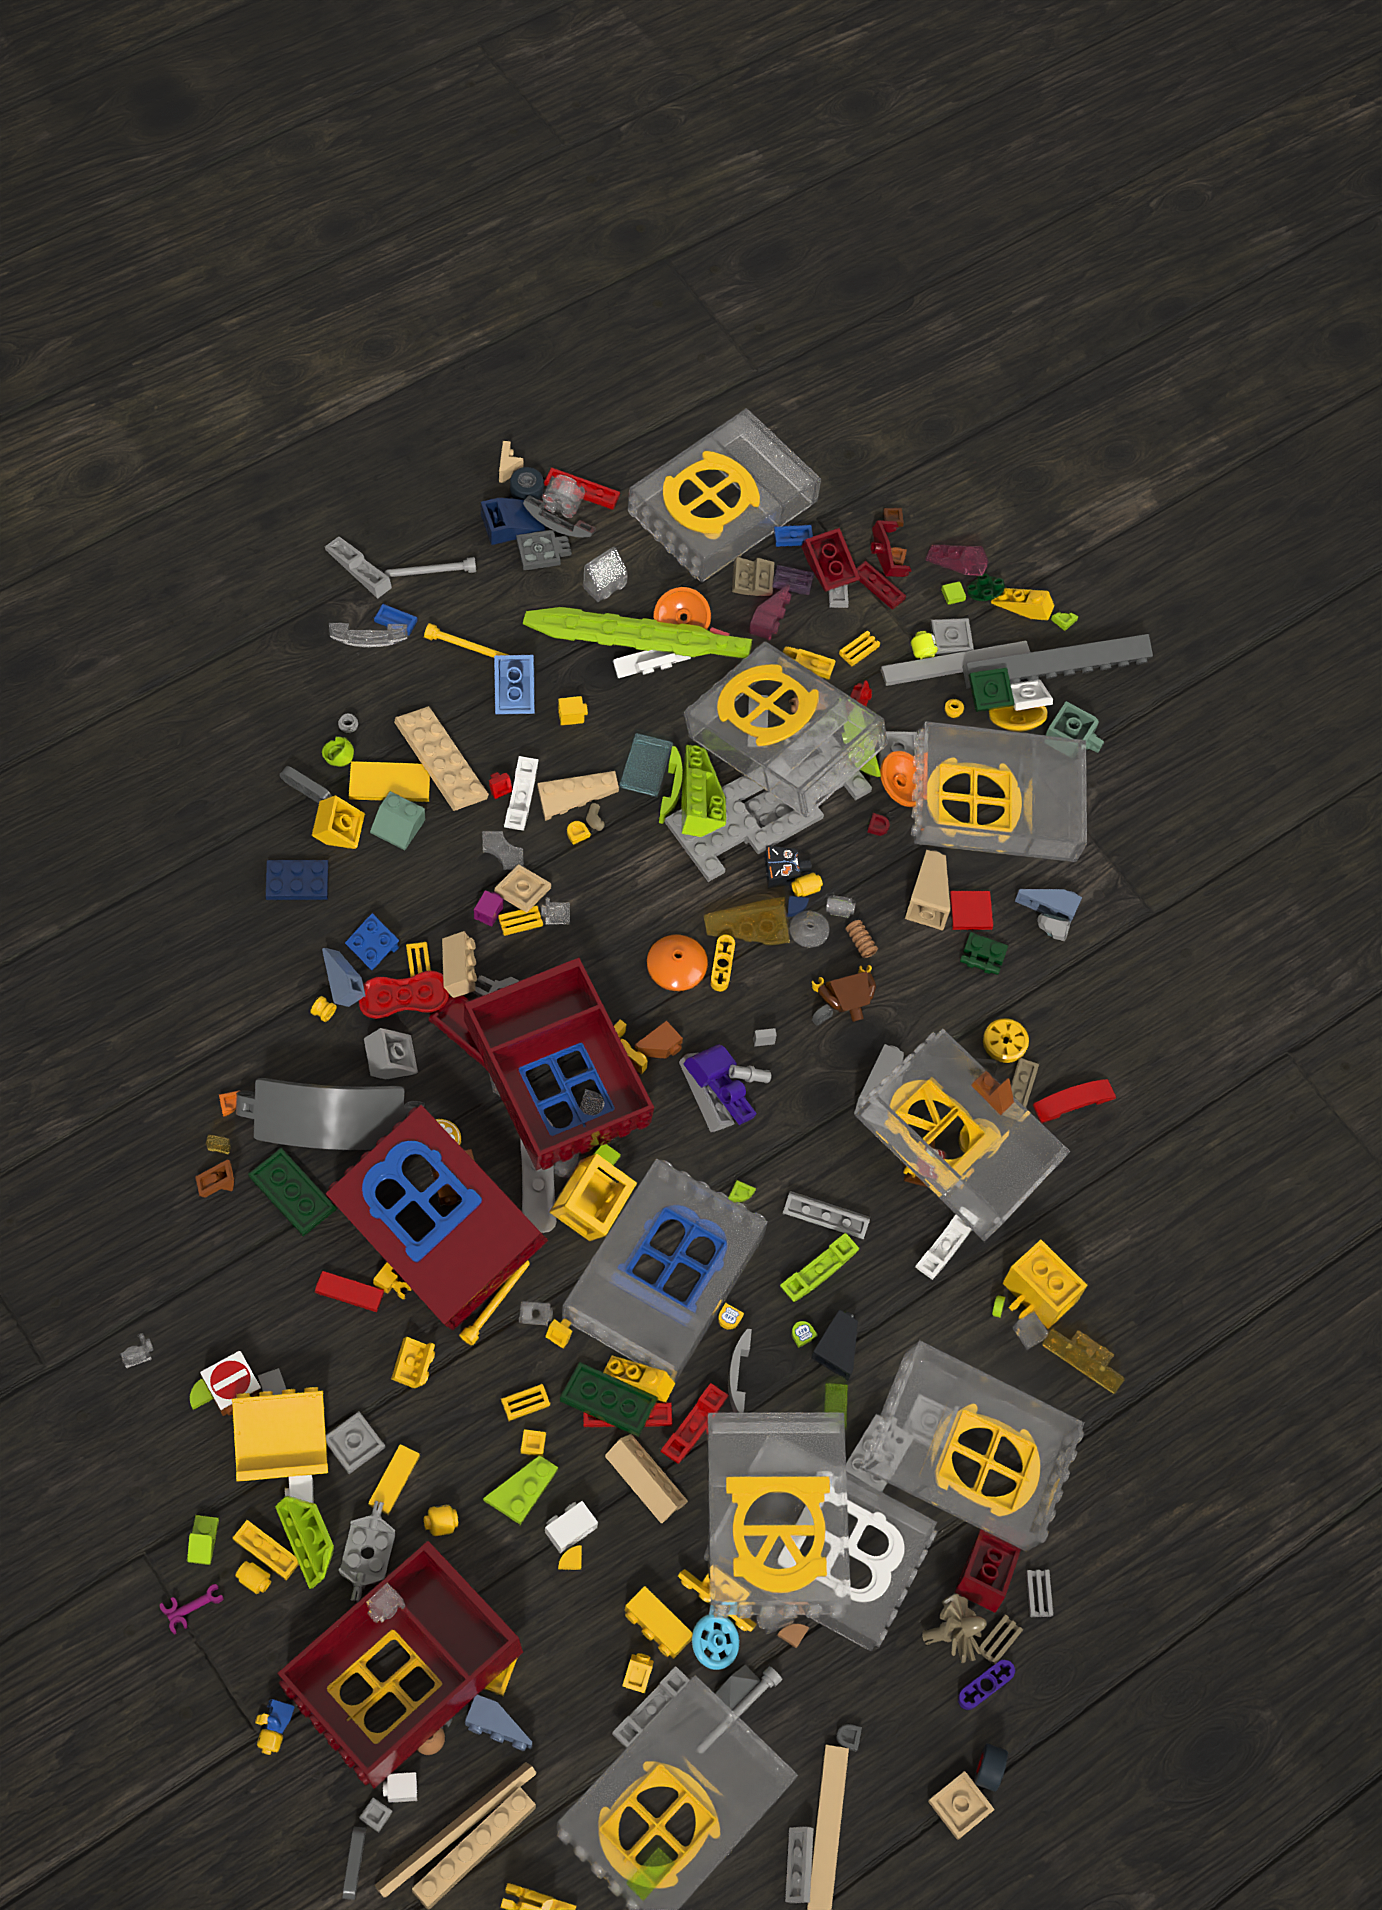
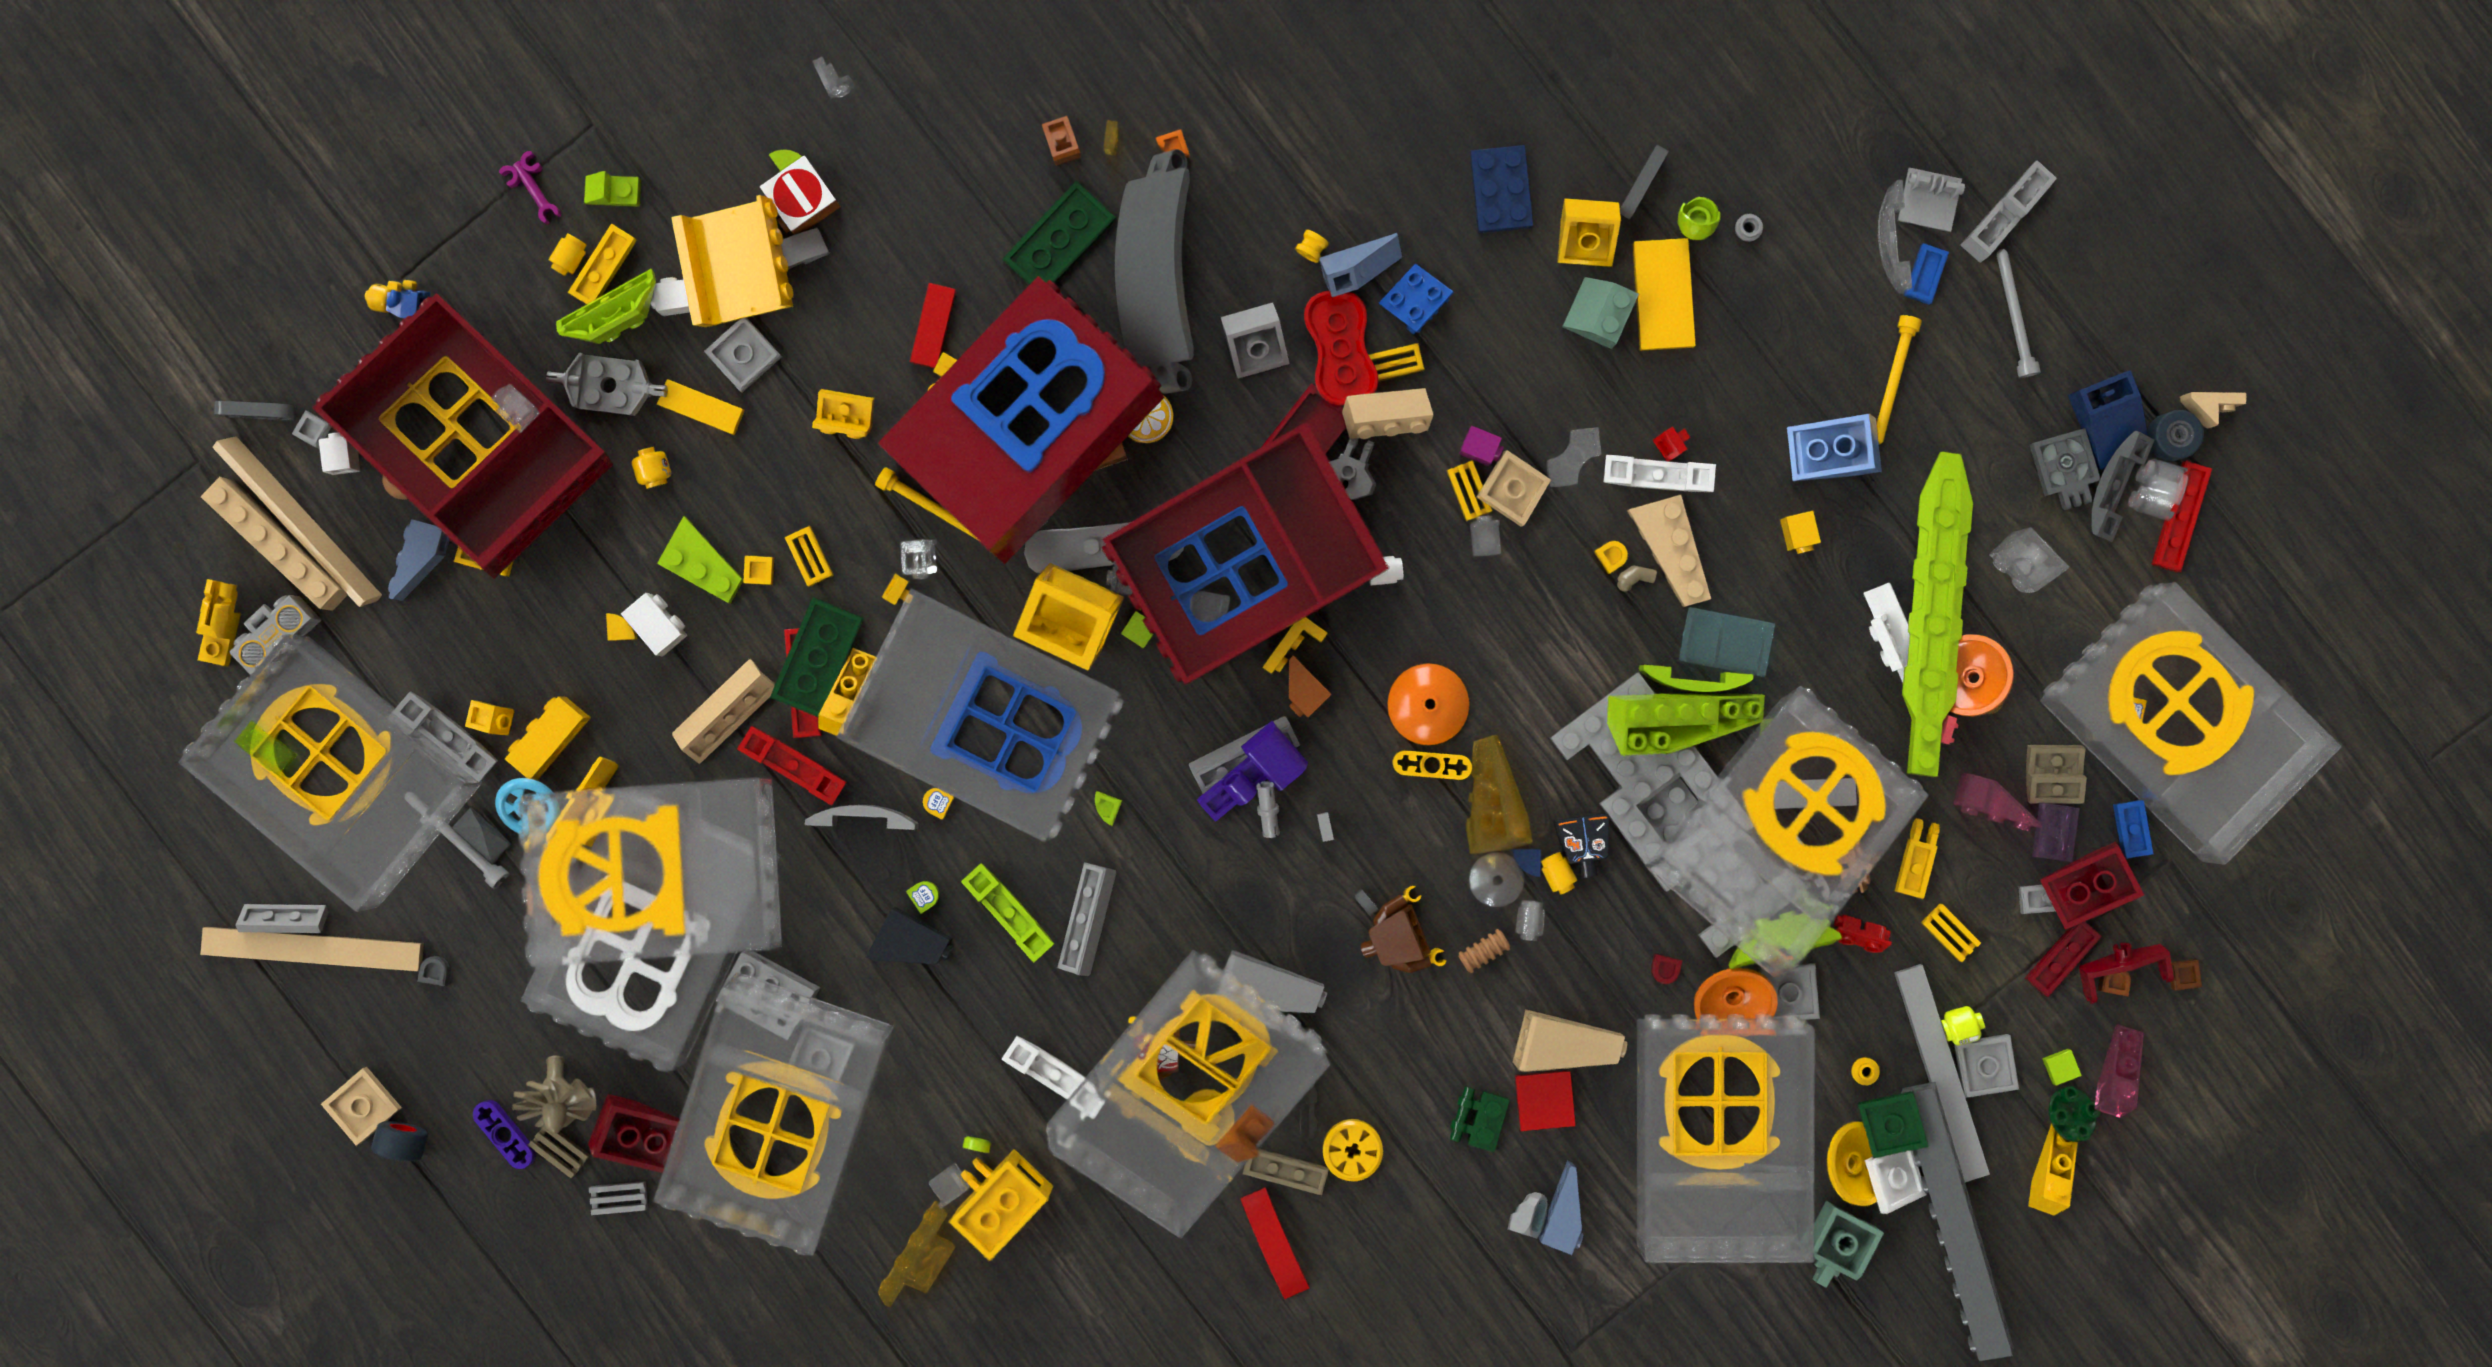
camera: 95 degrees right, 25 degrees up
tan plate [394,706,489,811] -> none
clear neon green tile [824,1383,848,1429] -> none
lime tile [1051,612,1078,631] -> none
none -> light grey piece [230,595,322,676]
none -> light grey hinge [1898,168,1965,232]

